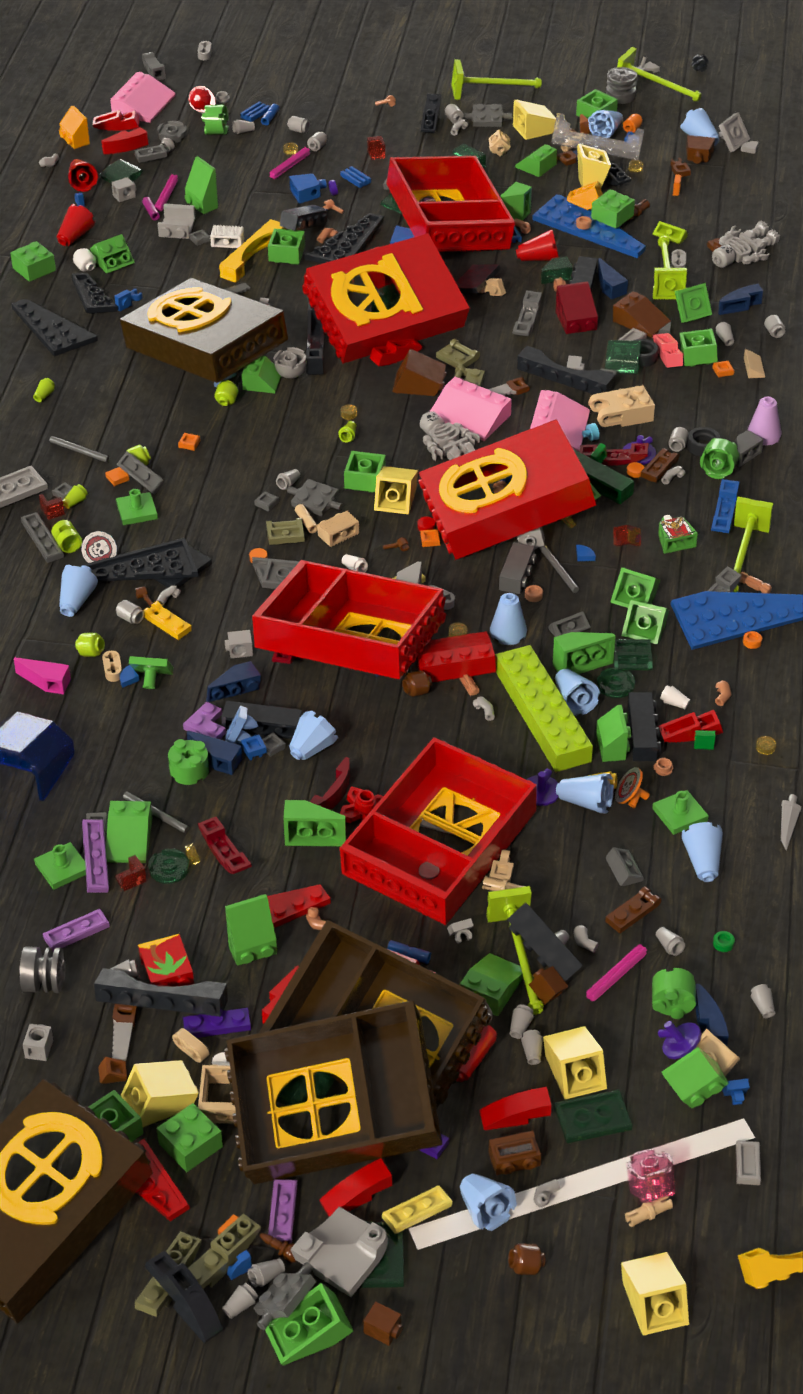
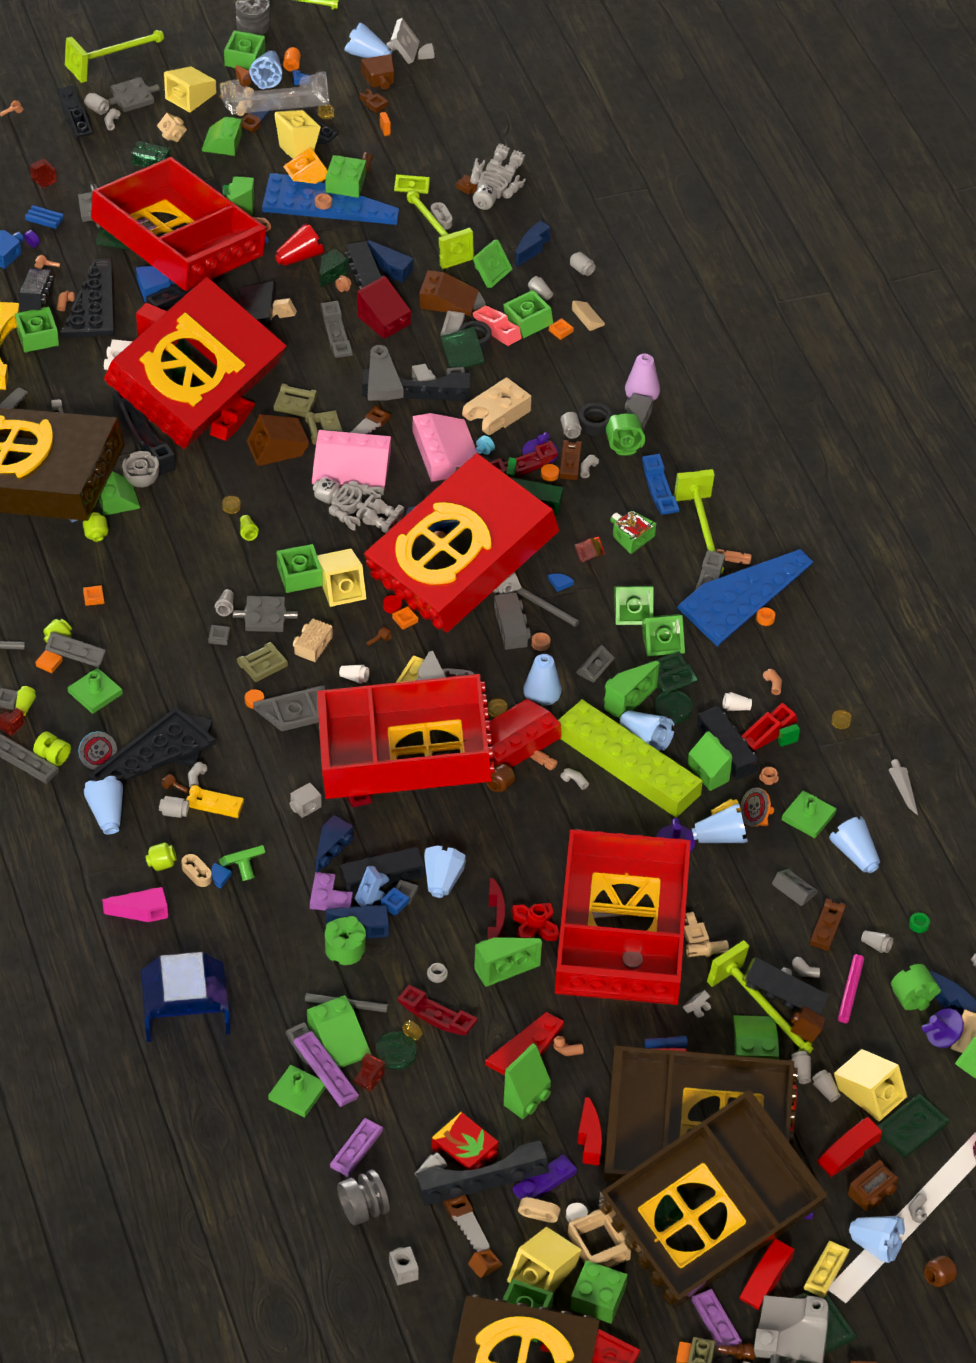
camera: 30 degrees left, 5 degrees up
tan piece [295,504,318,533] -> none
none -> dark grey piece [368,345,404,400]
none -> light grey plate [427,963,448,983]

